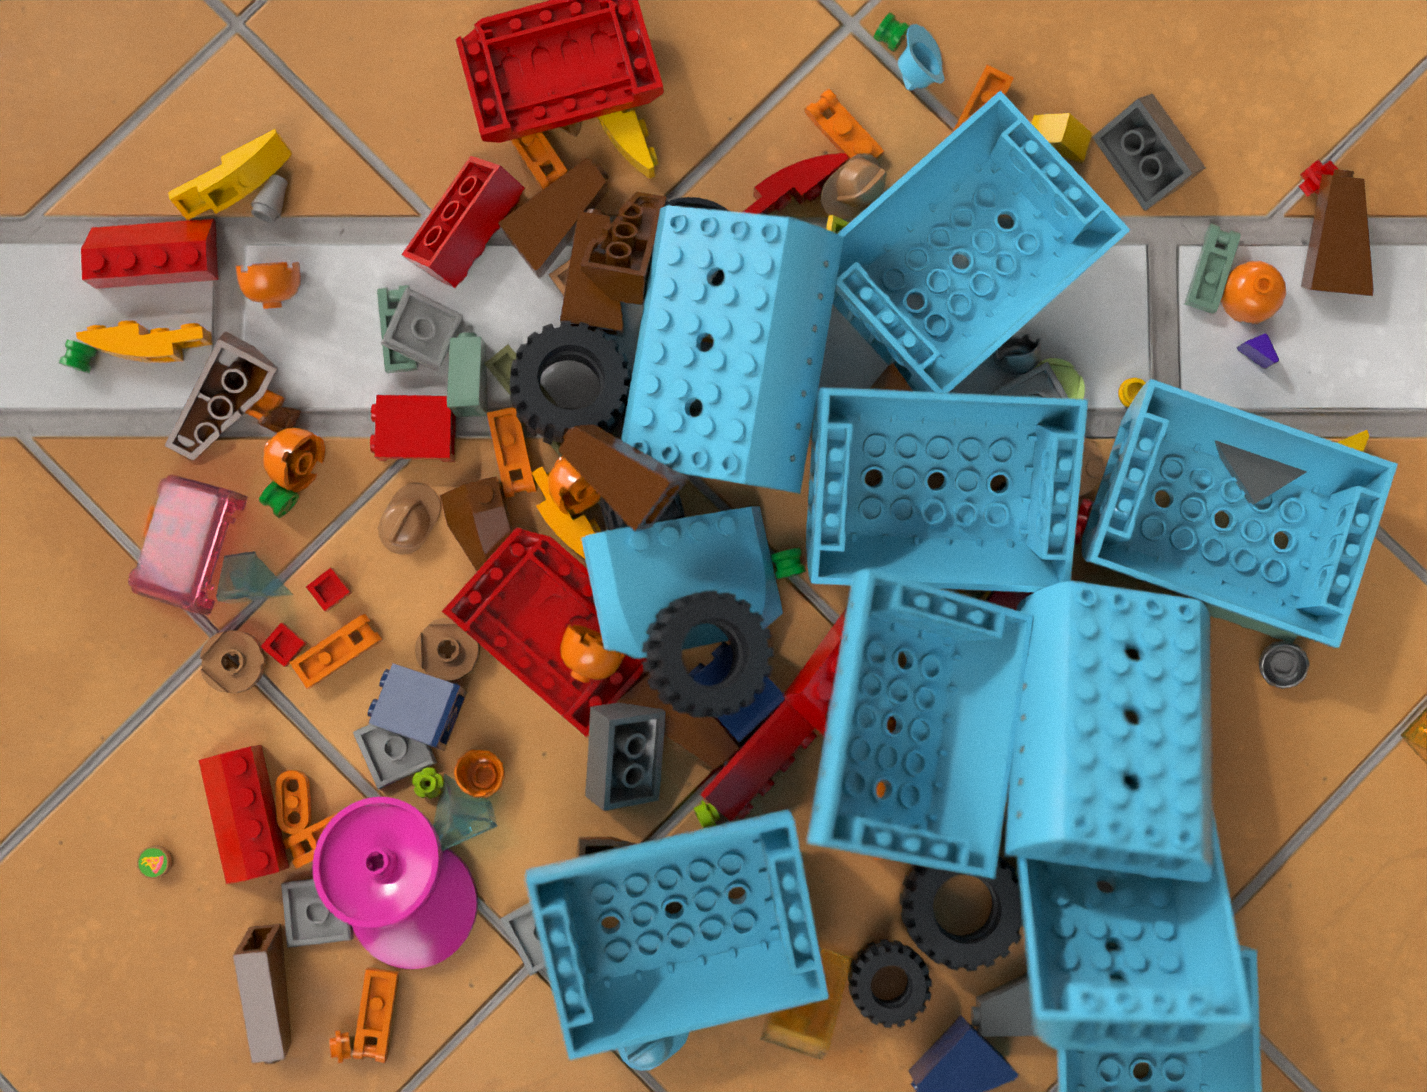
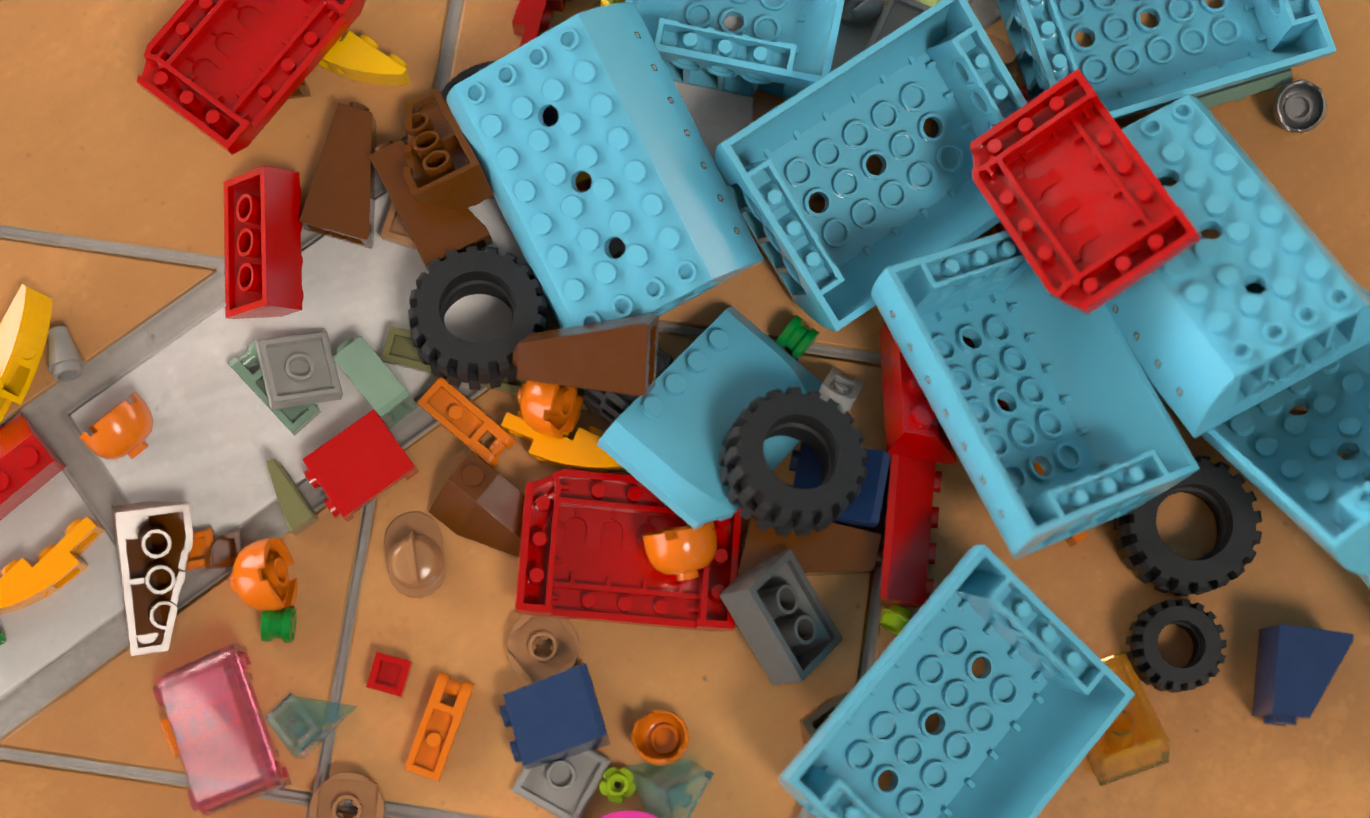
camera: 40 degrees left, 5 degrees down
red plate [260,622,307,667] -> none
orange plate [510,132,568,190] -> none
dark grey slope [971,972,1038,1036] -> none
none -> olive slope [267,458,319,536]
none -> light grey plate [818,366,865,412]
none -> red slope [970,69,1201,315]

